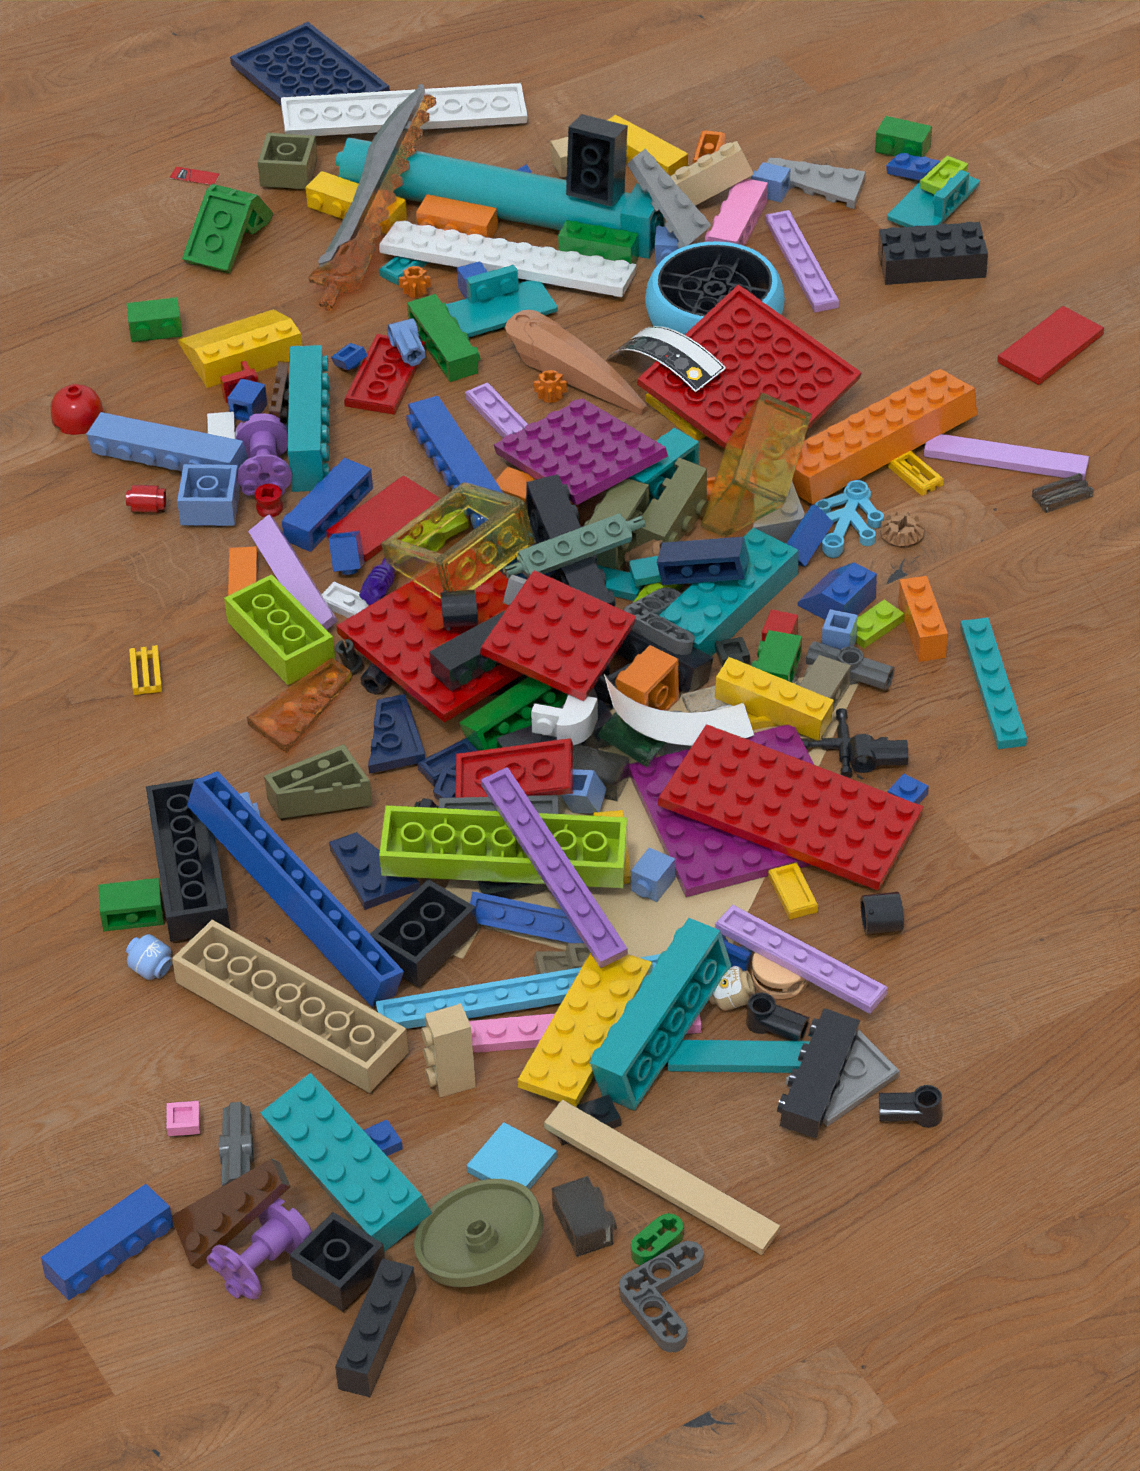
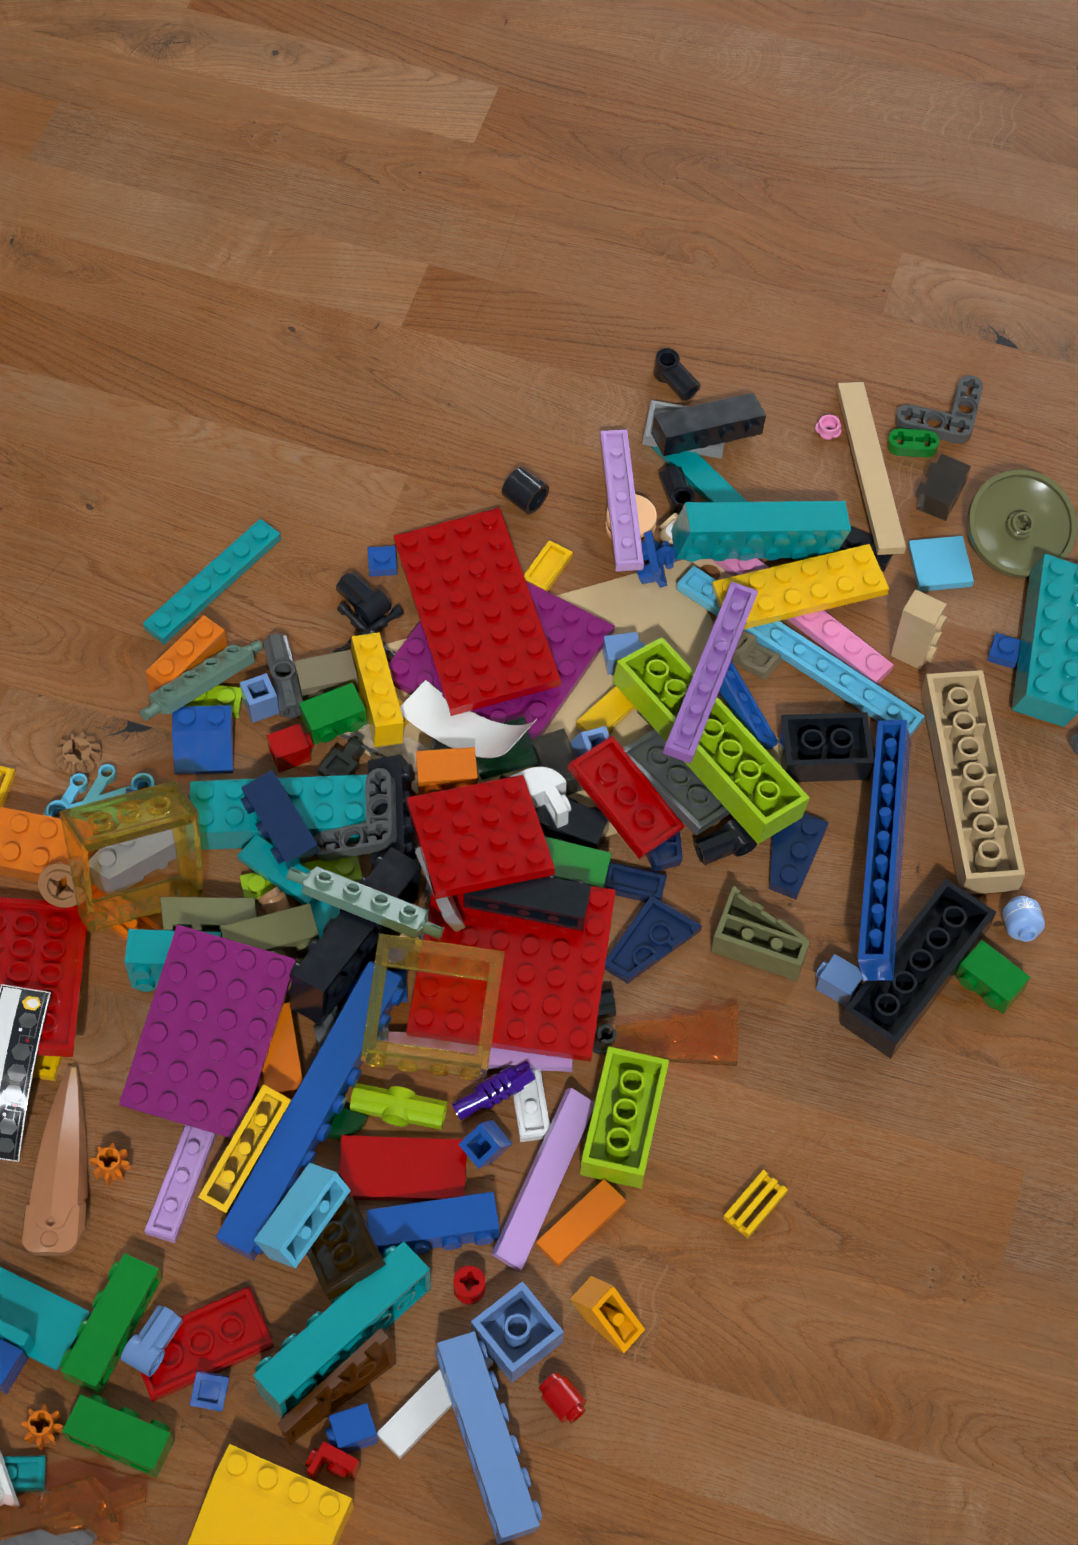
camera: 135 degrees left, 15 degrees up
medium lavender piece [235,413,292,496] -> none
black piece [440,589,478,631] -> none
none -> green brick [62,1394,174,1478]
none -> sand green plate [140,640,263,721]
none -> yellow brick [198,1084,291,1214]
none -> medium azure brick [254,1163,351,1269]
none -> dark brown tile [306,1174,386,1301]
none -> light orange slope [570,1276,645,1353]
none -> bright pink plate [815,414,842,440]

